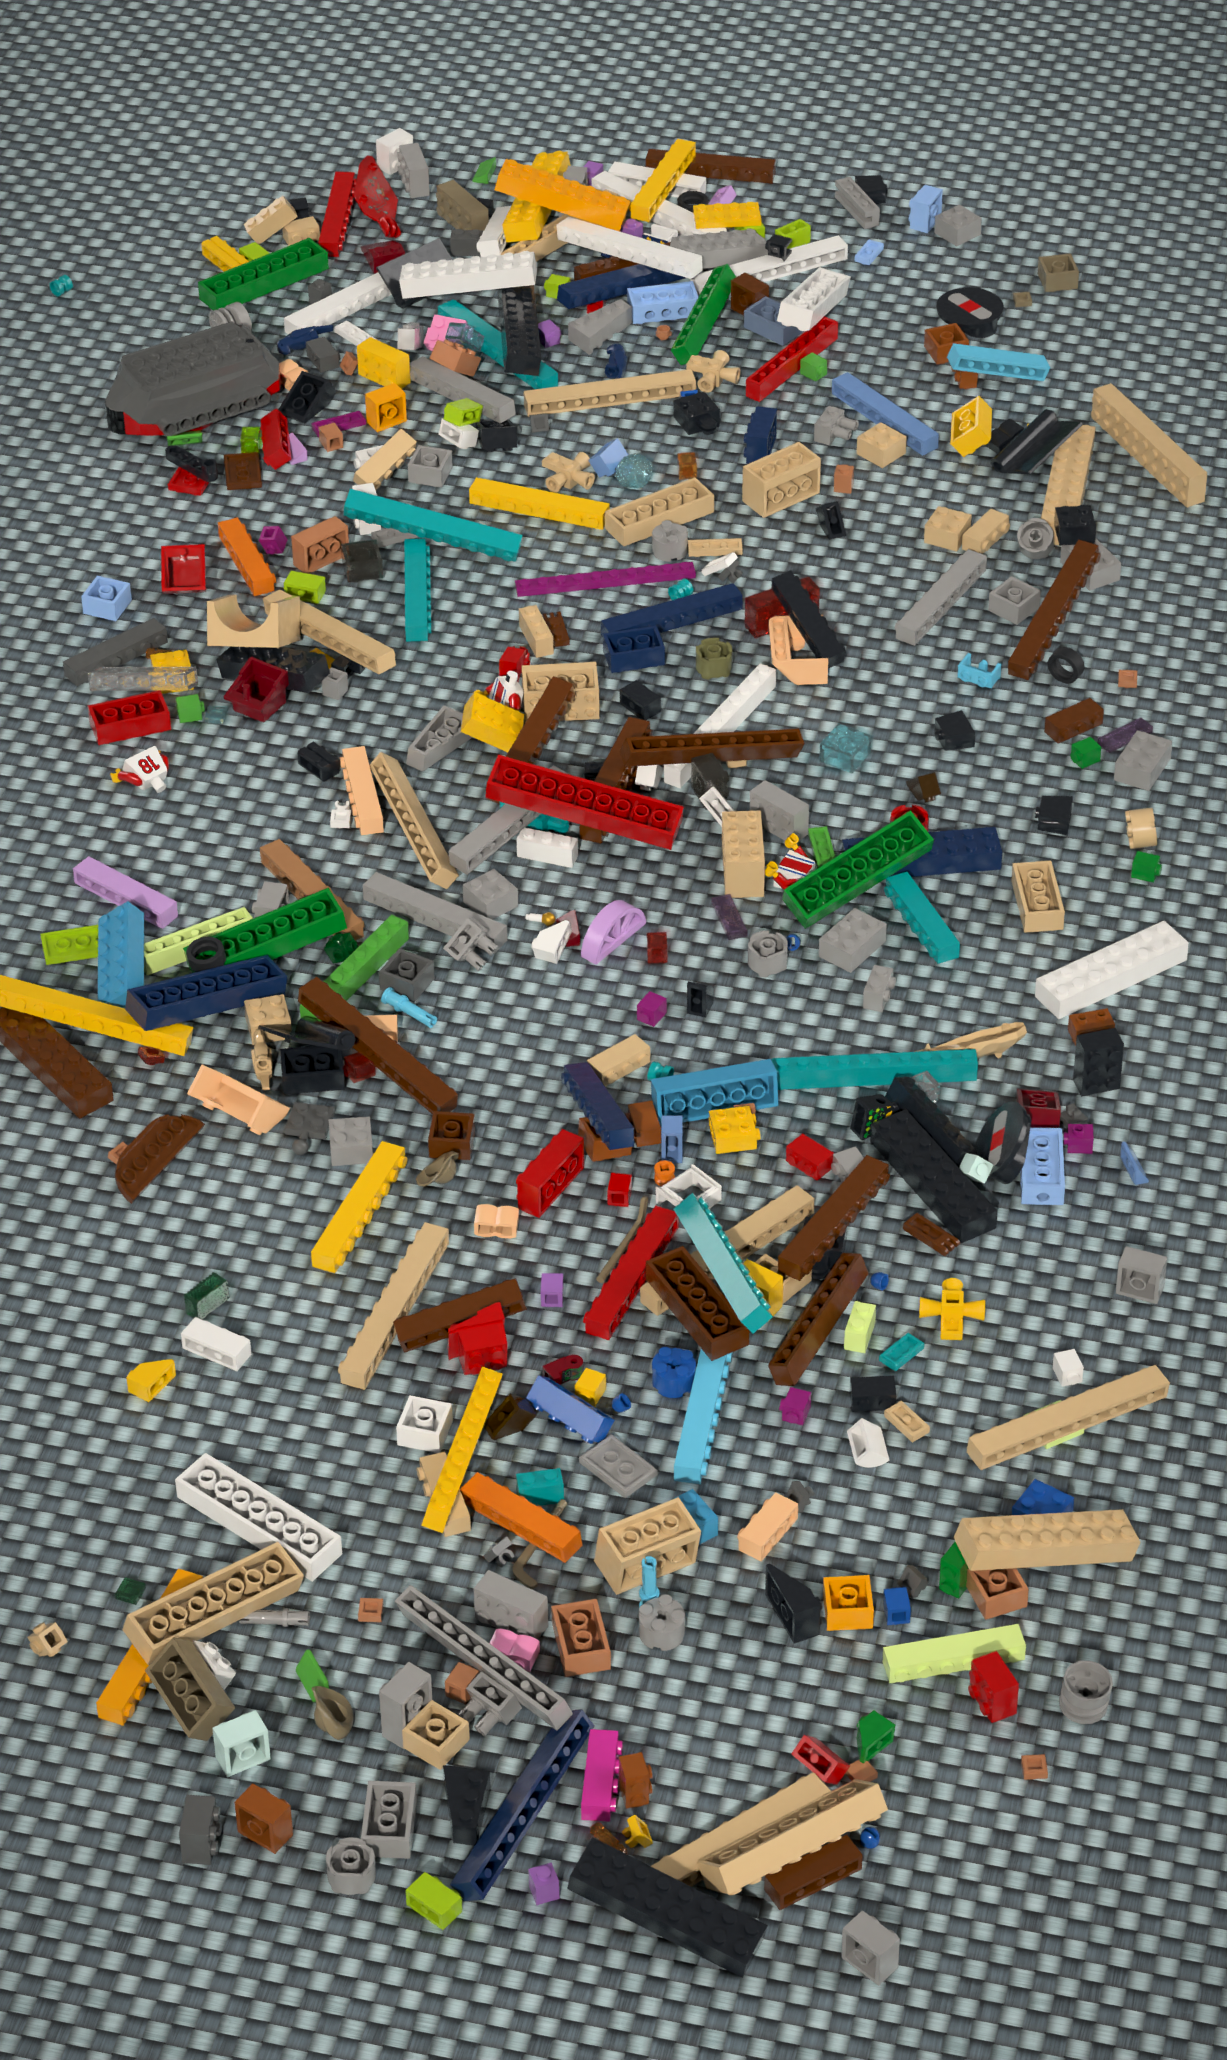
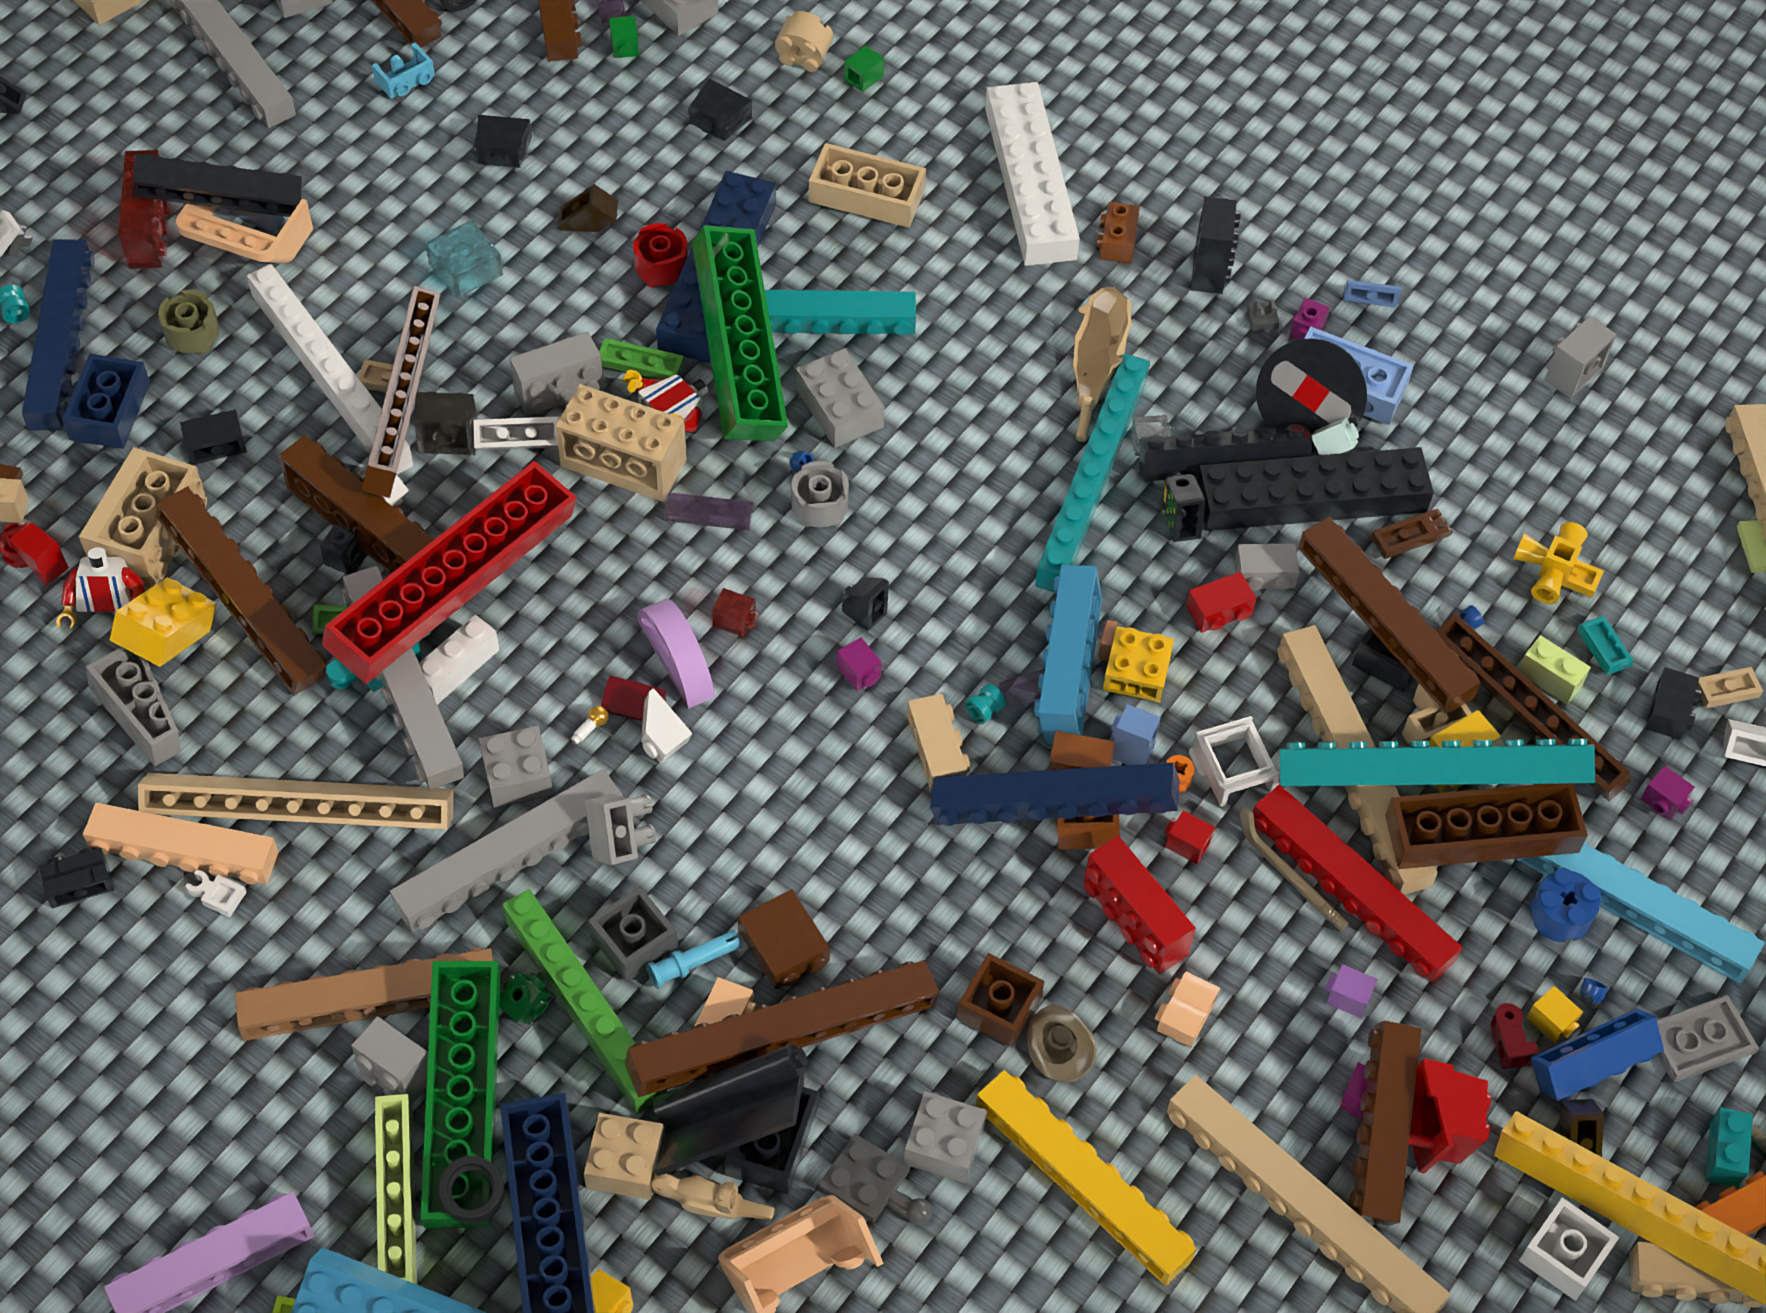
camera: 70 degrees left, 15 degrees up
light grey brick [863,965,896,1012] -> none
dark red slope [1016,1089,1061,1128] -> none
white brick [1053,1349,1084,1387] -> none
none -> reddish brown brick [738,889,830,990]

